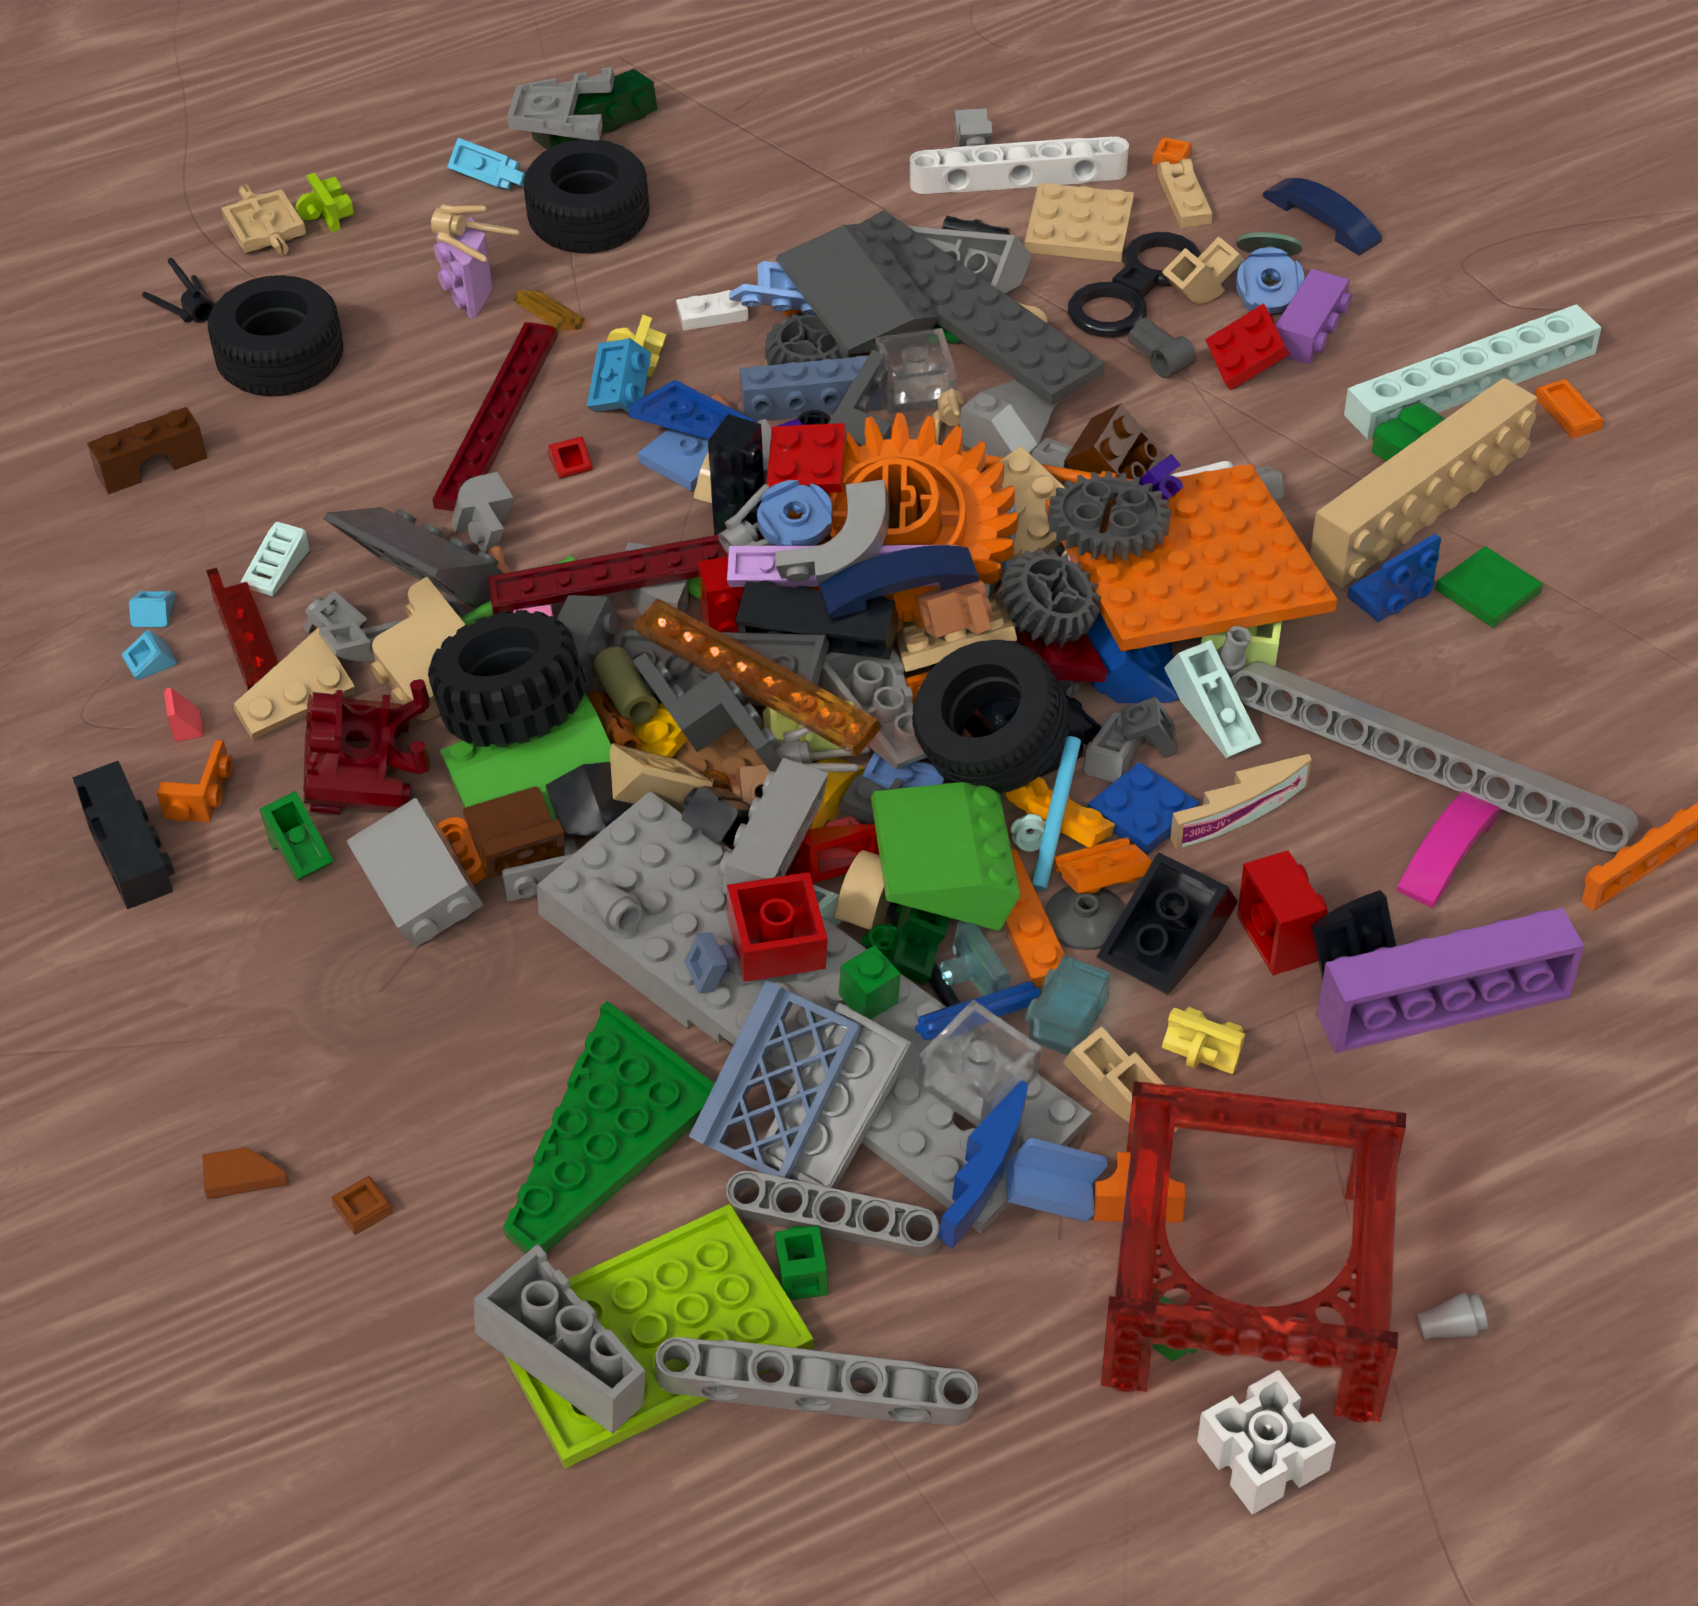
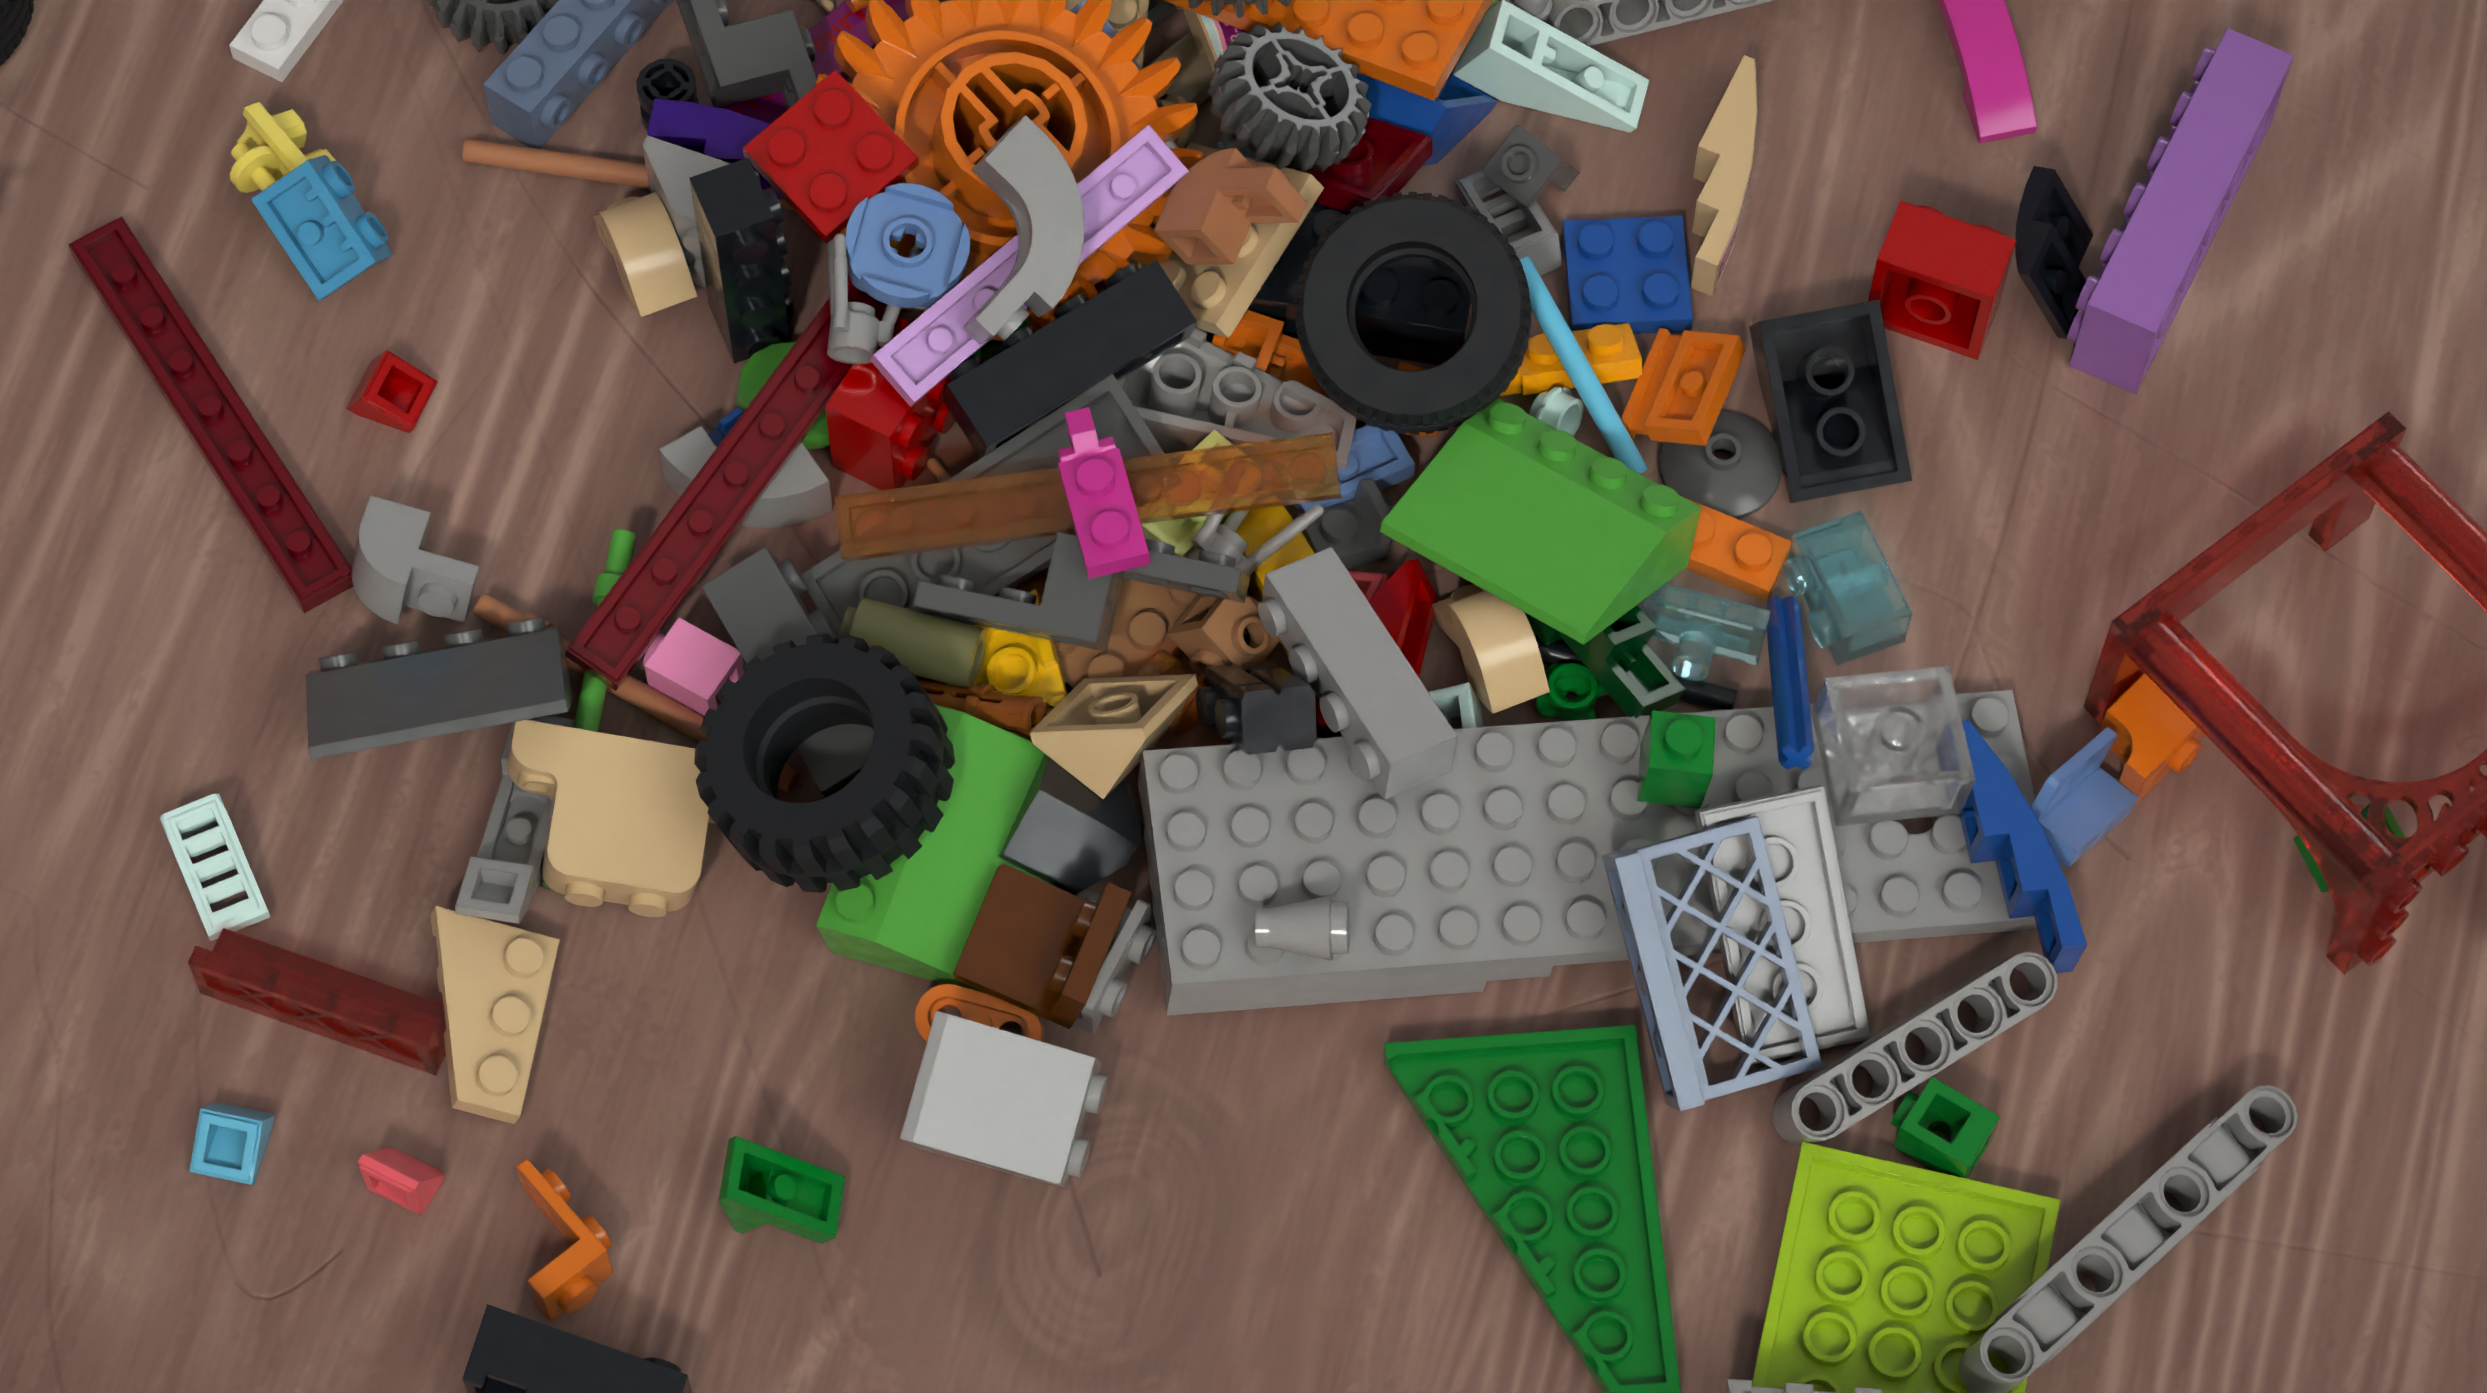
camera: 50 degrees left, 15 degrees up
medium azure slope [129,591,175,627] -> none
light grey bracket [303,590,367,633] -> none
dark red piece [303,679,430,815] -> none
clear yellow tile [513,290,585,330] -> none
blue wing [629,380,755,439] -> none
medium blue plate [638,428,709,491] -> none
sand blue tile [684,932,739,993] -> none
red brick [726,872,828,982] -> none
dark blue slope [819,545,979,619] -> none
tan slope [1063,1026,1193,1144] -> none
light yellow hips [1162,1007,1245,1074] -> none
none -> dark pink hinge [1057,407,1150,579]

